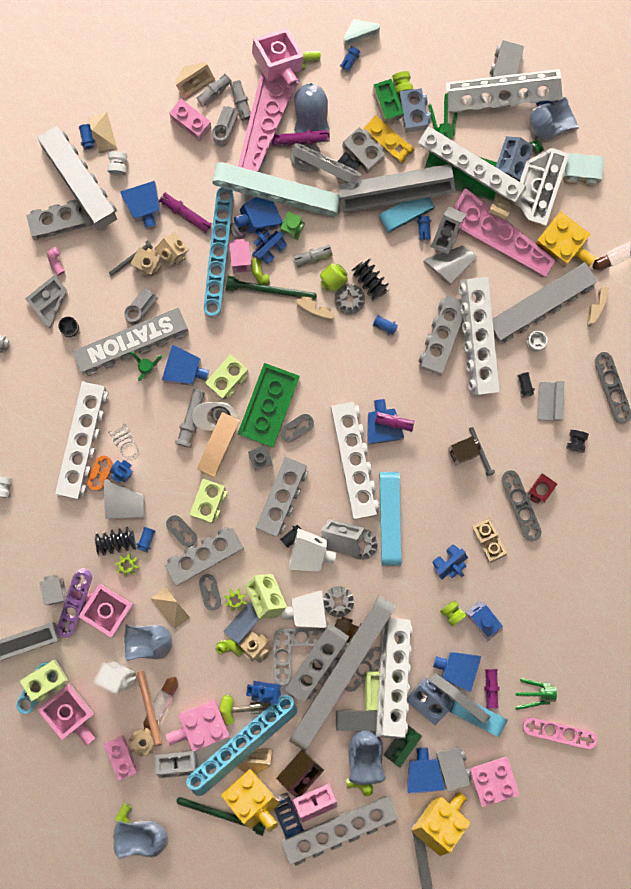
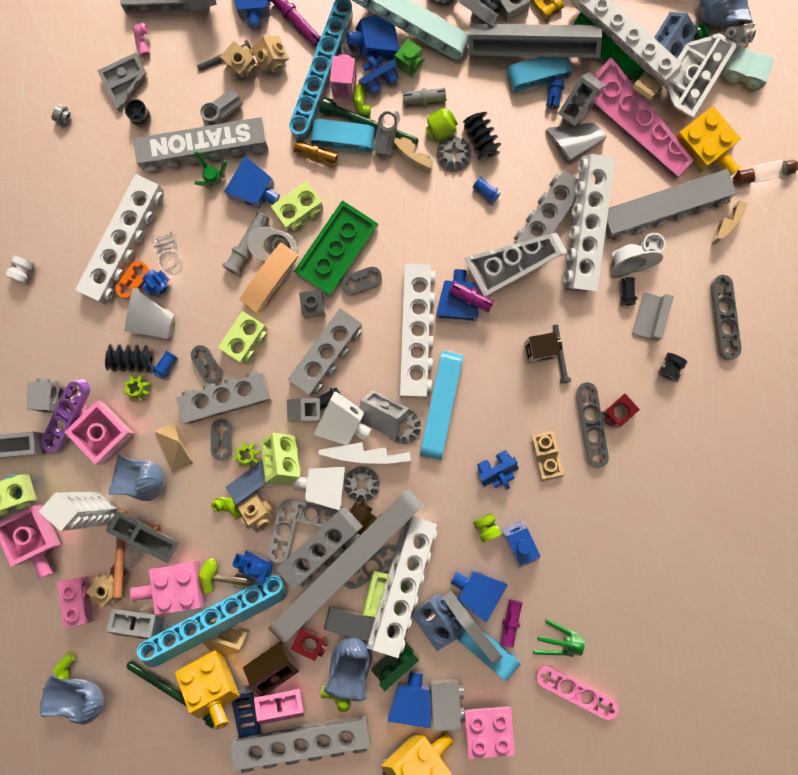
camera: 25 degrees right, 0 degrees up
none -> dark grey slope [106,509,179,563]
none -> light grey brick [287,398,320,422]
none -> dark red brick [290,626,327,661]
none -> pearl gold pin [293,139,338,166]
none -> medium azure beam [311,119,375,152]
none -> white slope [318,442,411,464]
none -> light grey piece [373,108,400,155]
none -> white wedge [464,232,567,297]
none -> white piece [611,244,663,277]
none -> light grey hinge [725,23,756,47]

